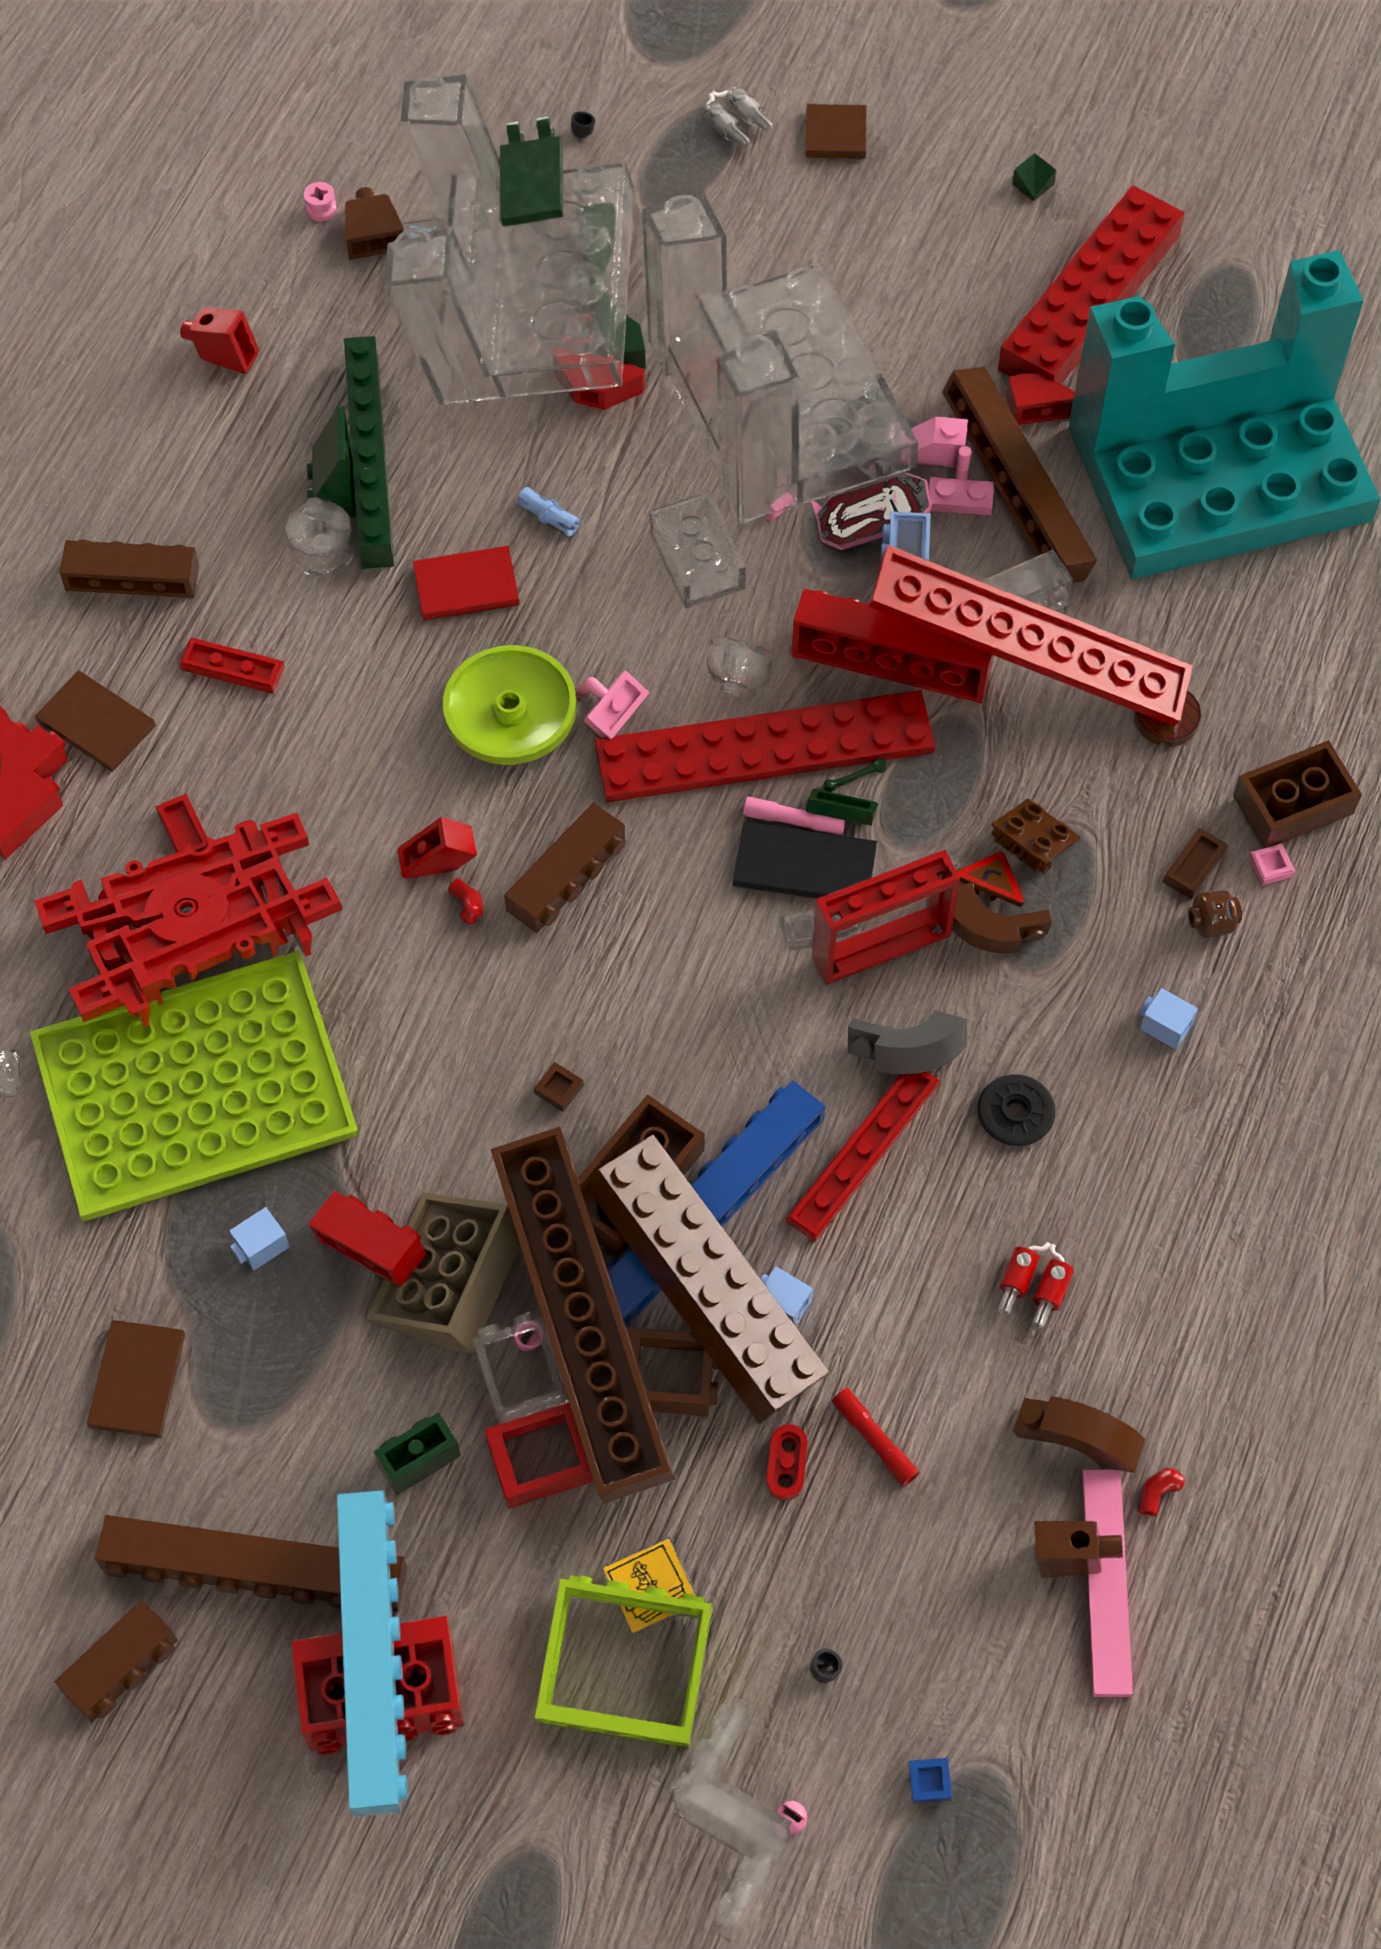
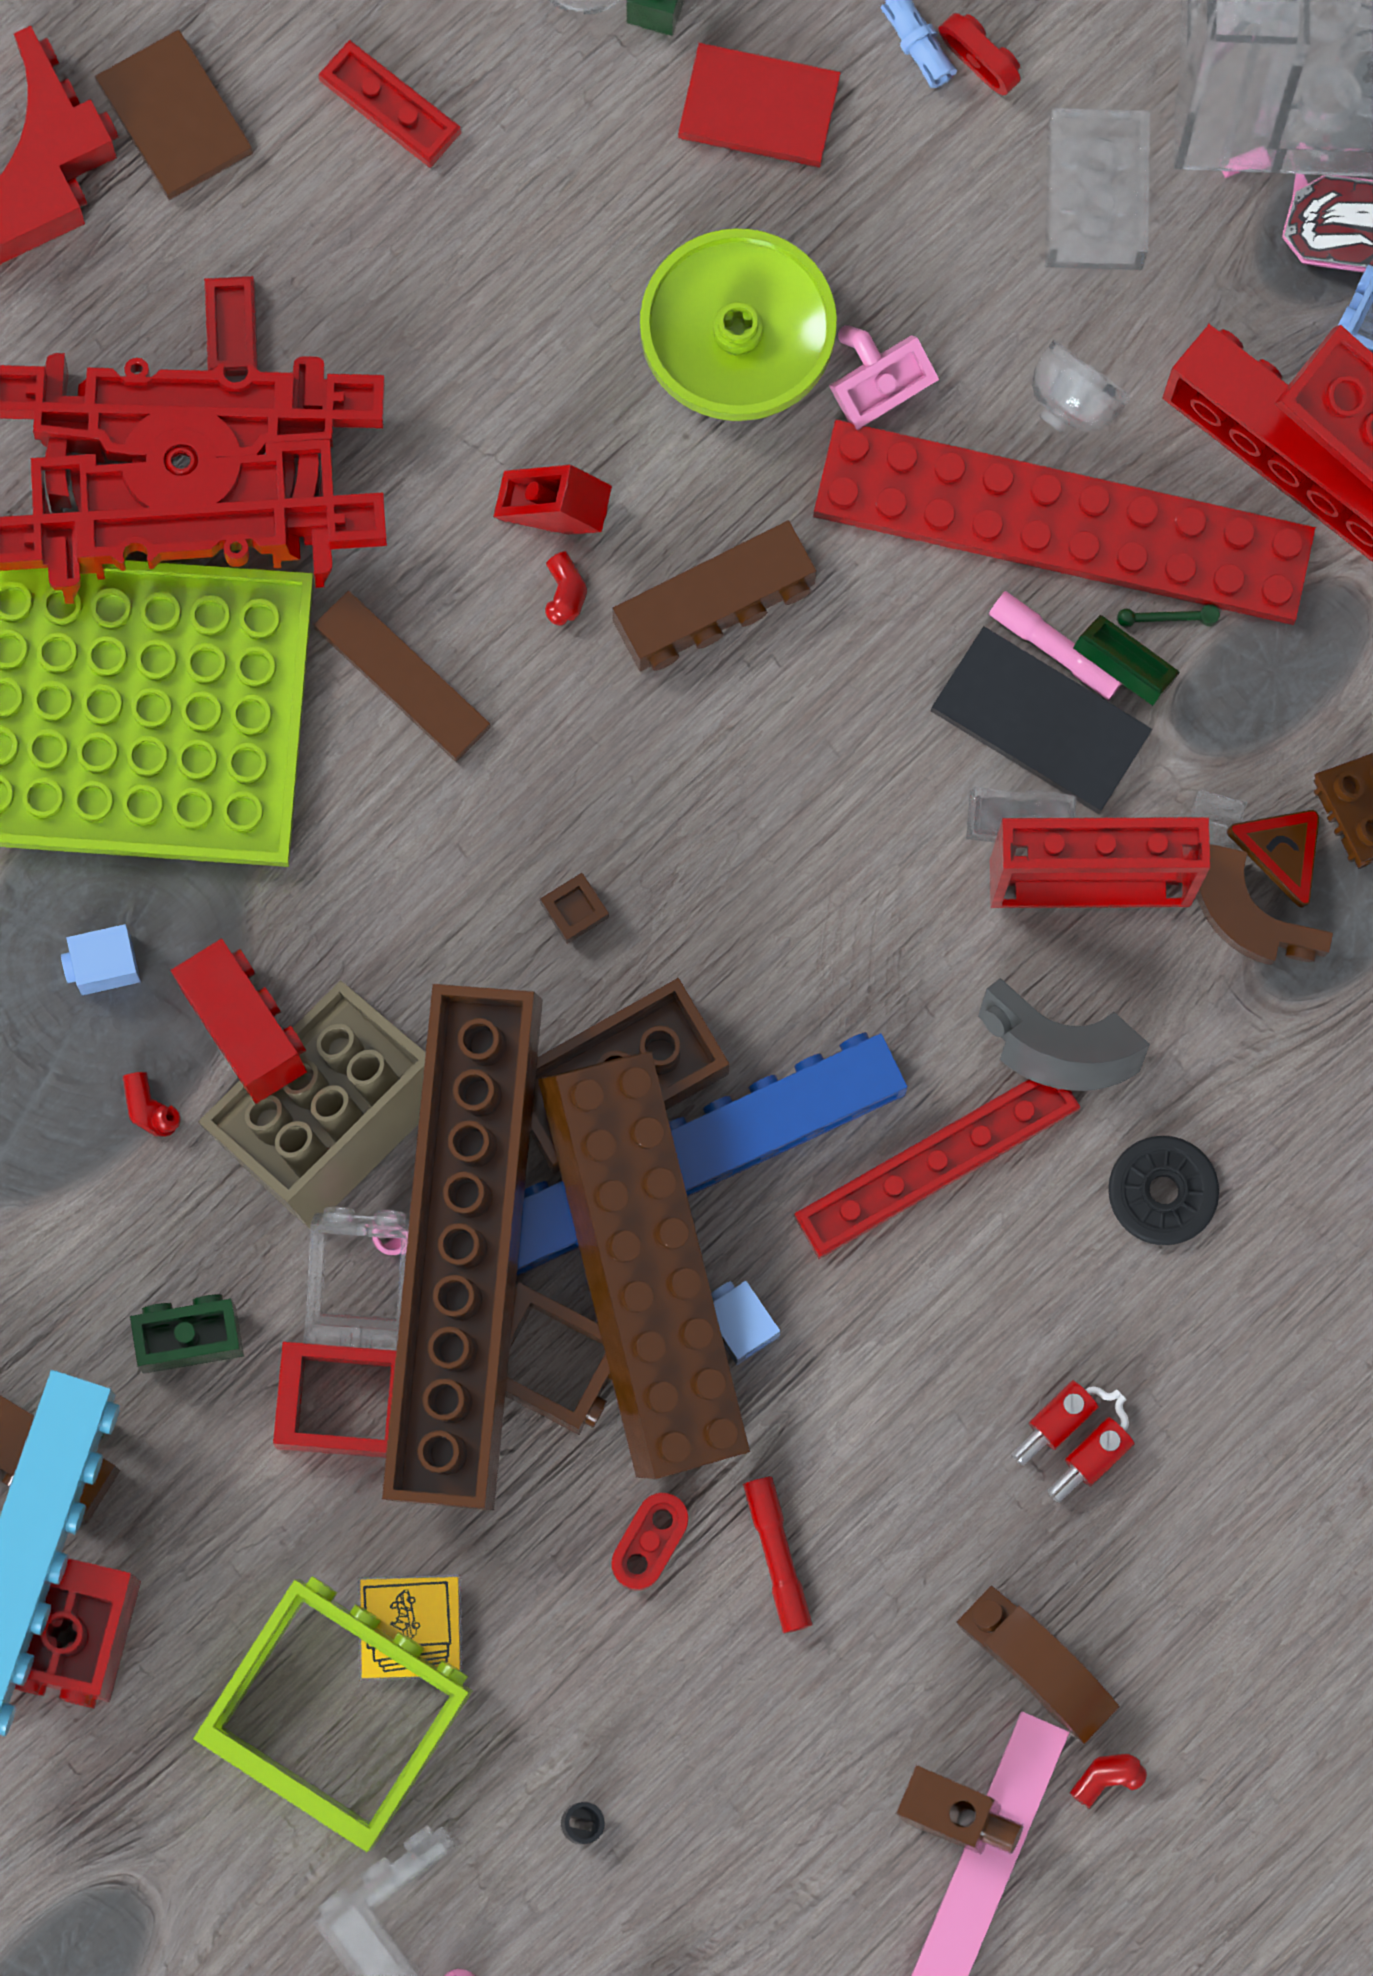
camera: 20 degrees right, 15 degrees up
none -> red arm [122,1072,181,1137]
none -> reddish brown tile [314,590,491,762]
none -> red plate [938,13,1021,96]

